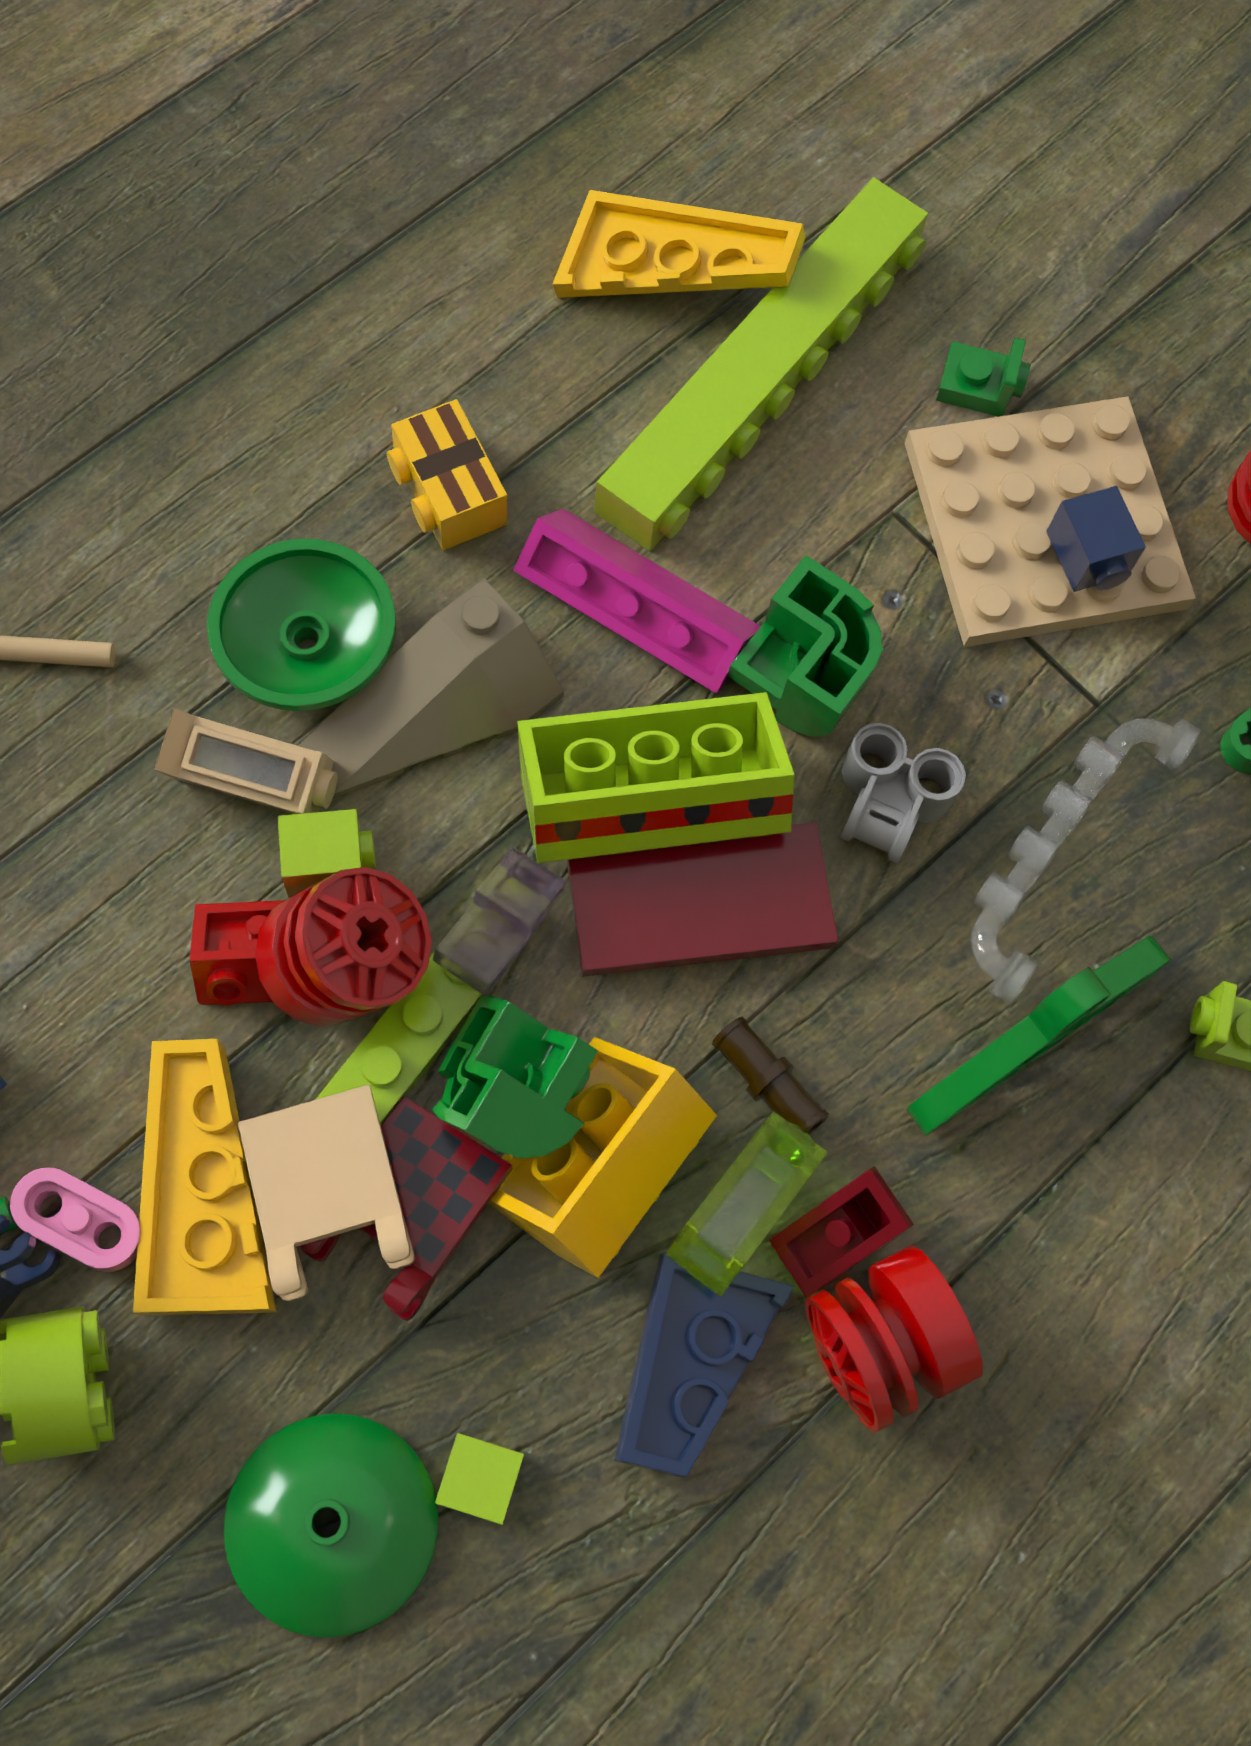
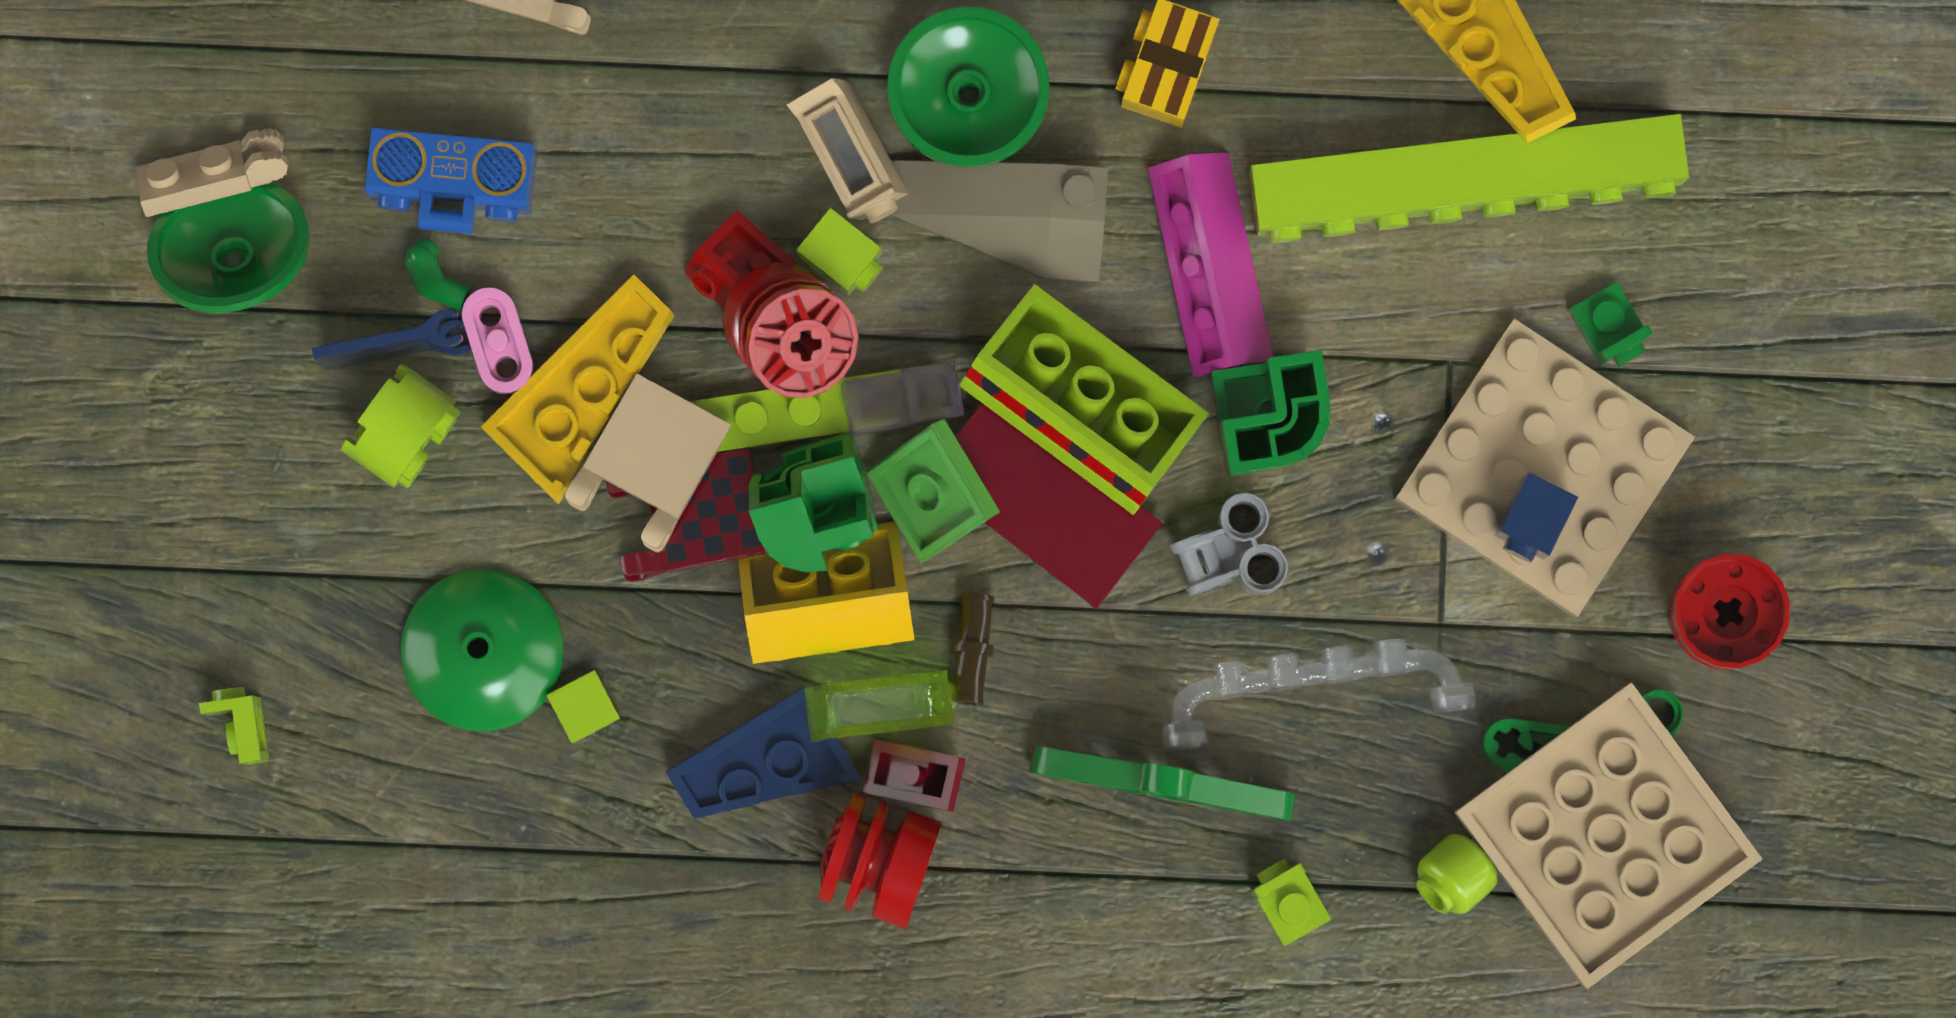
camera: 50 degrees right, 15 degrees up
none -> bright green tile [865,419,1000,564]

